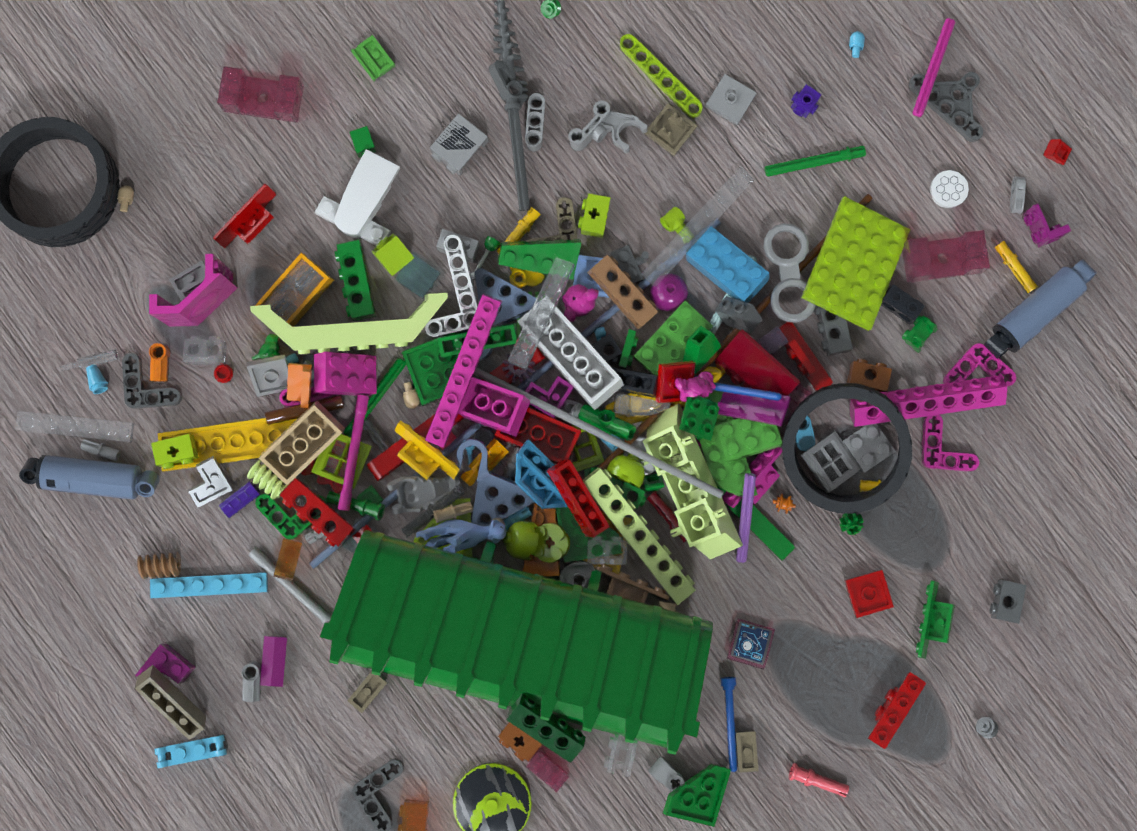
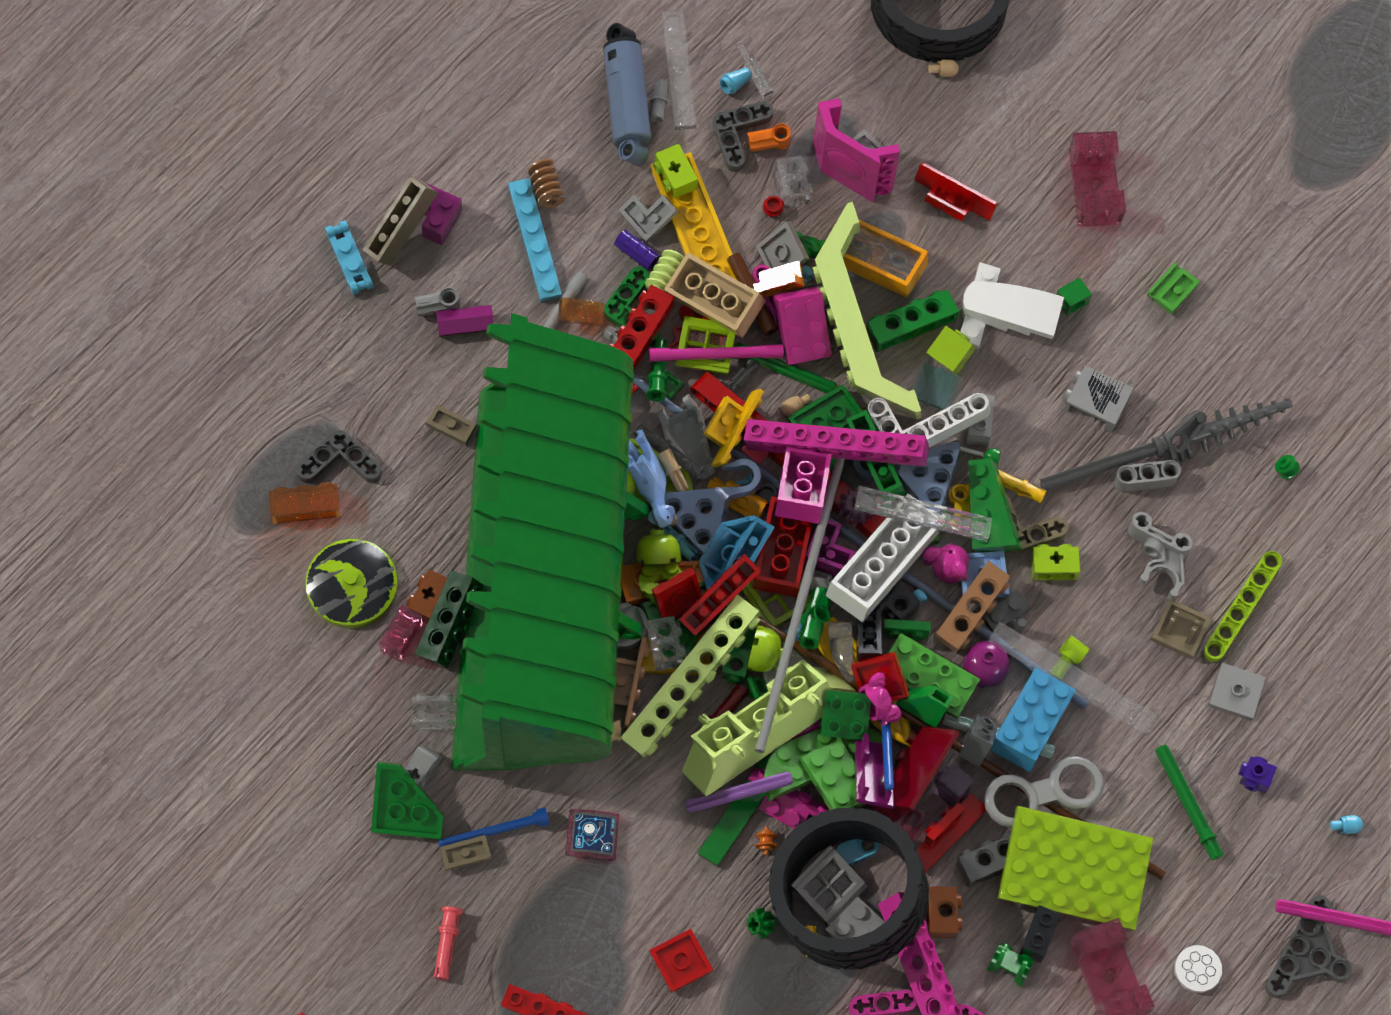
camera: 75 degrees right, 15 degrees down
none -> red plate [651,567,702,623]

